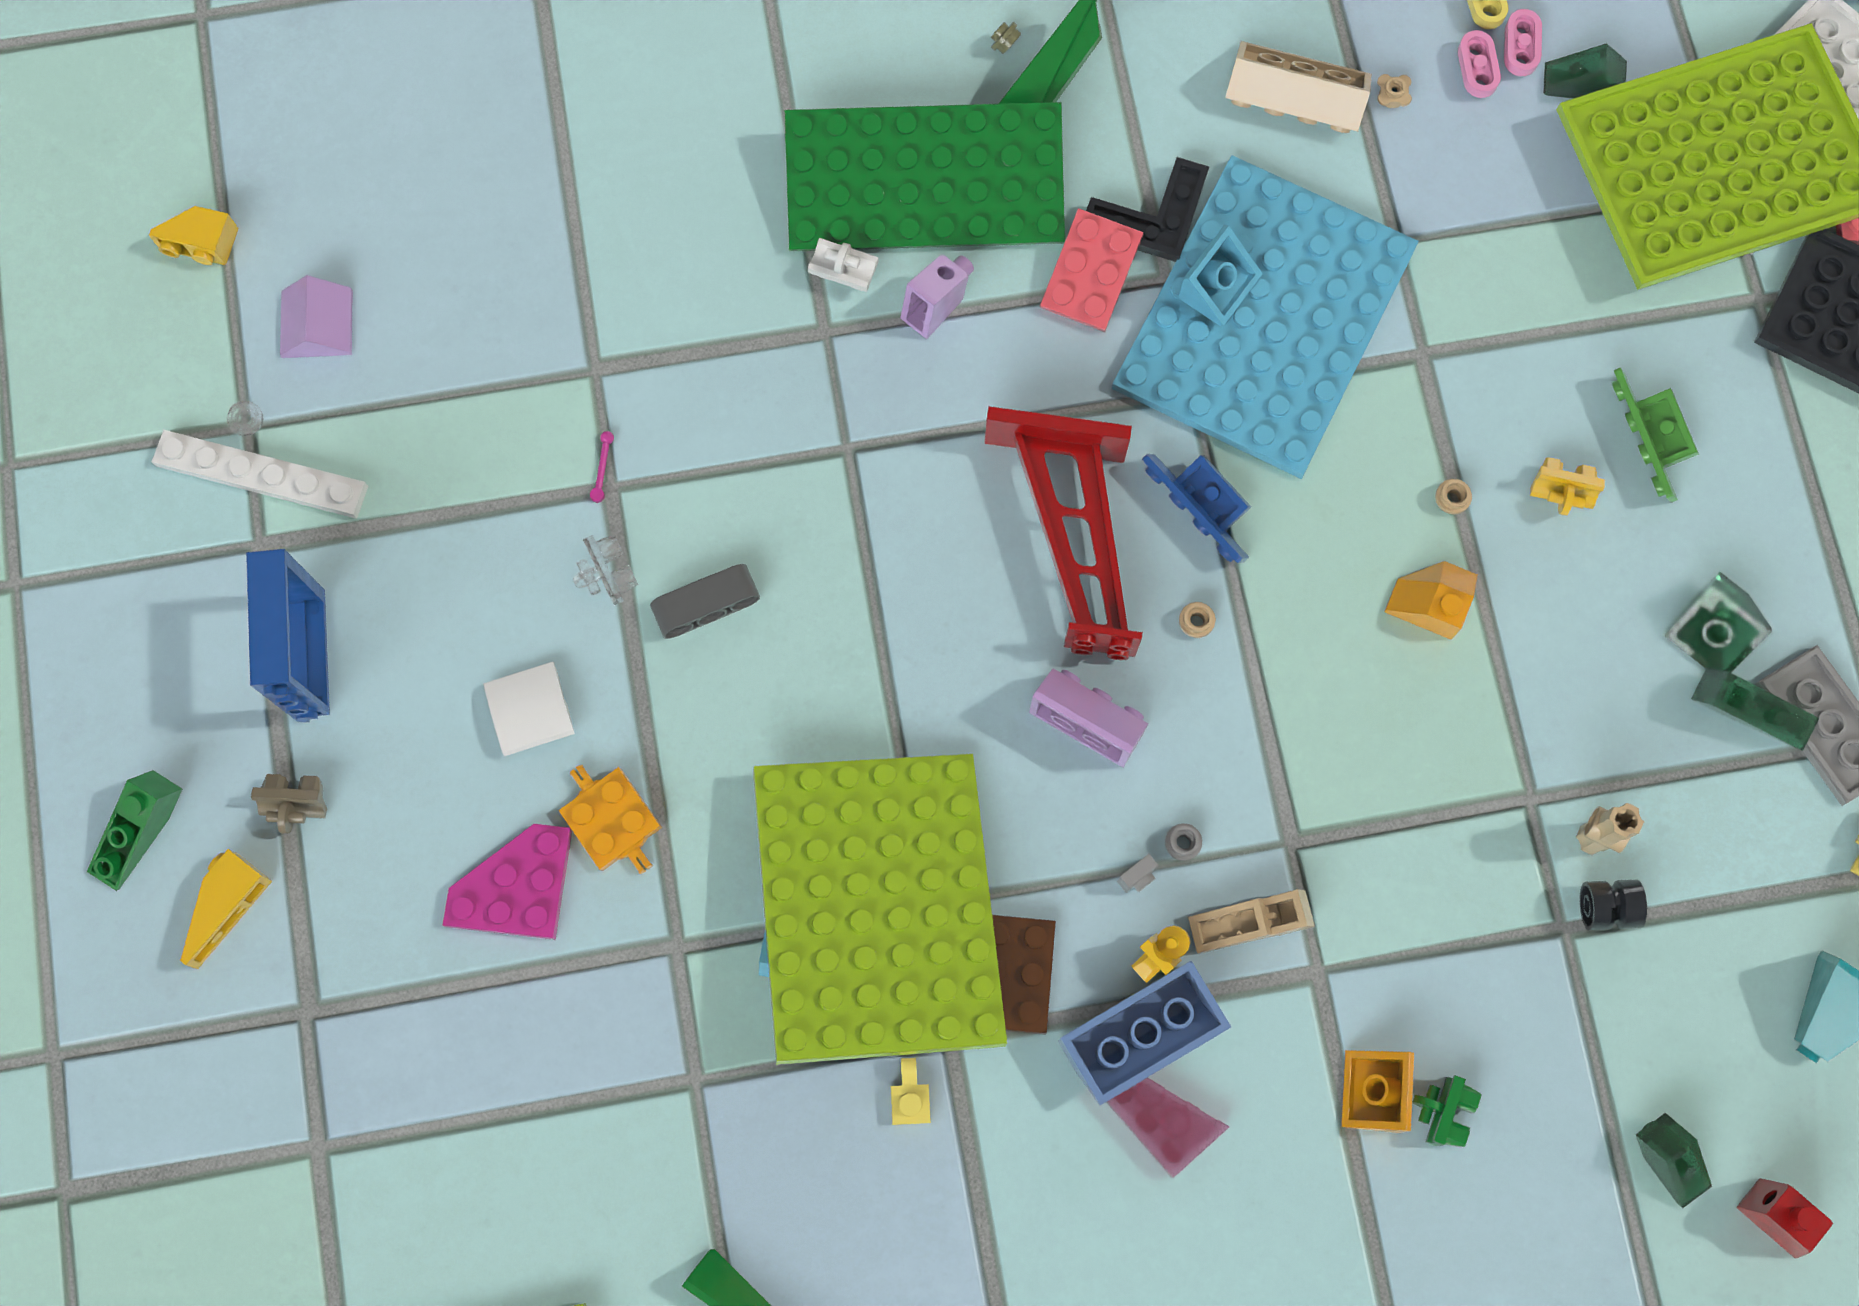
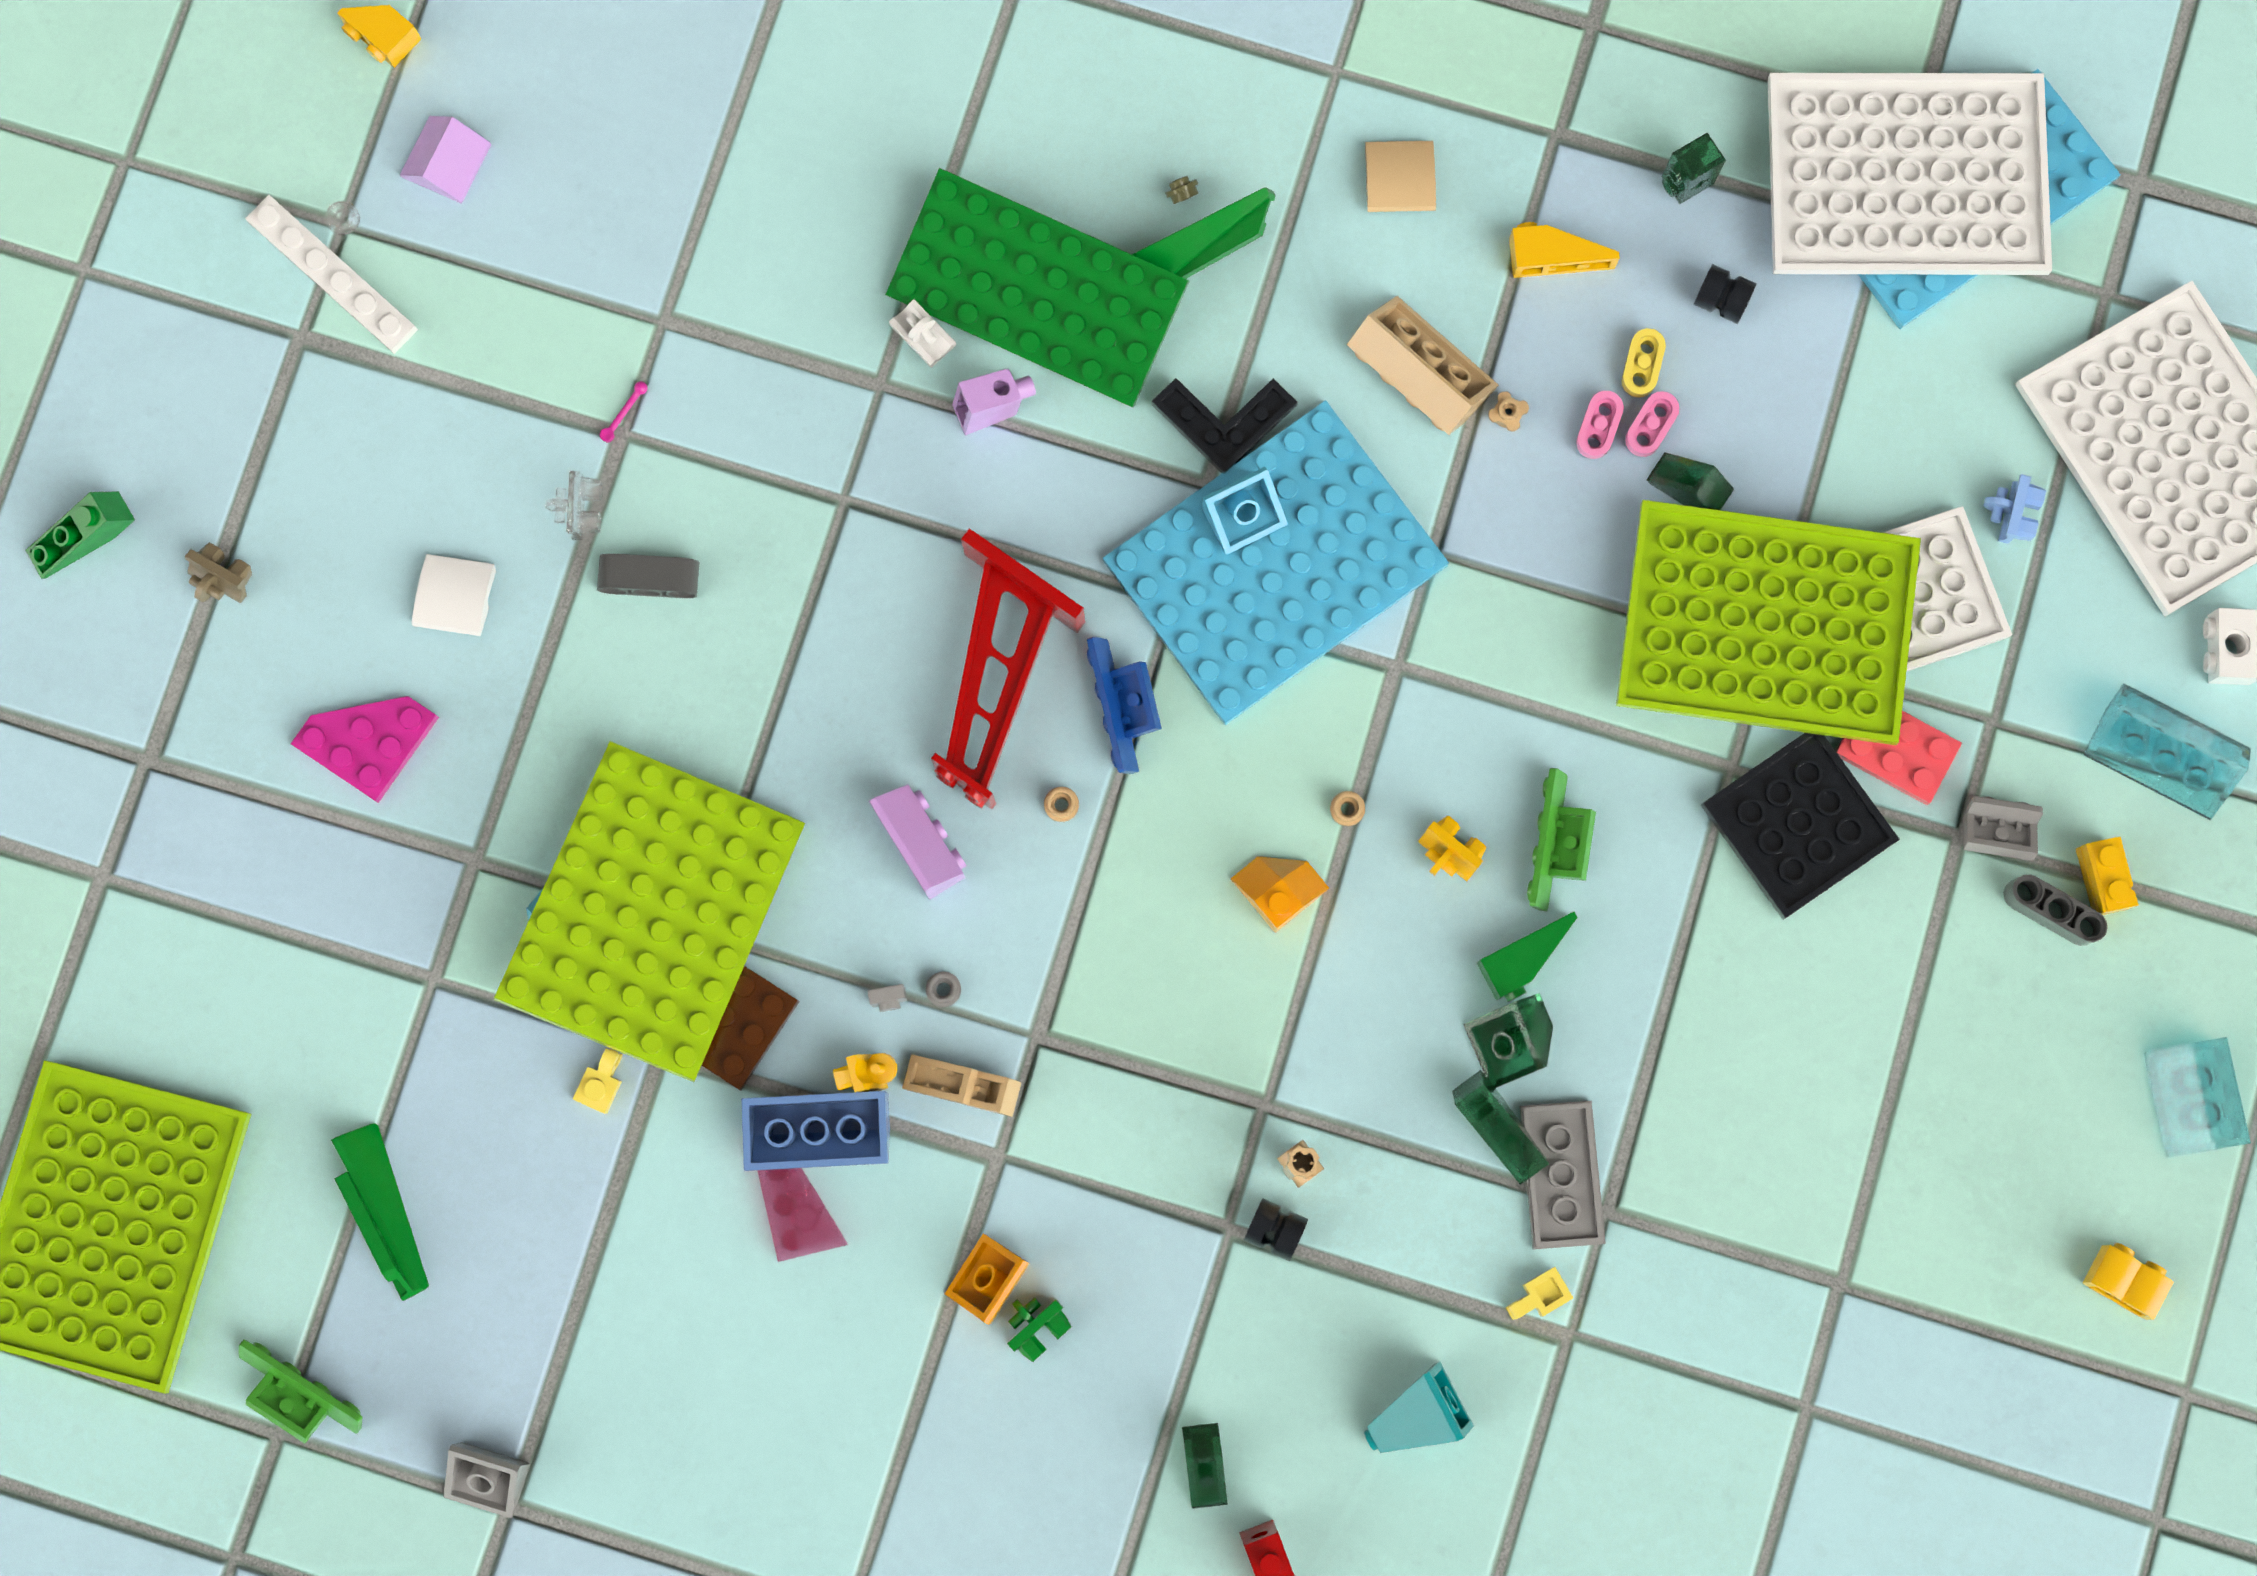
camera: 30 degrees right, 5 degrees up
yellow slope [180,849,272,969] -> none
blue window [246,549,330,722] -> none
light orange plate [558,765,663,874] -> none
coral plate [1040,208,1143,332] -> none
none -> green slope [1477,912,1578,1002]

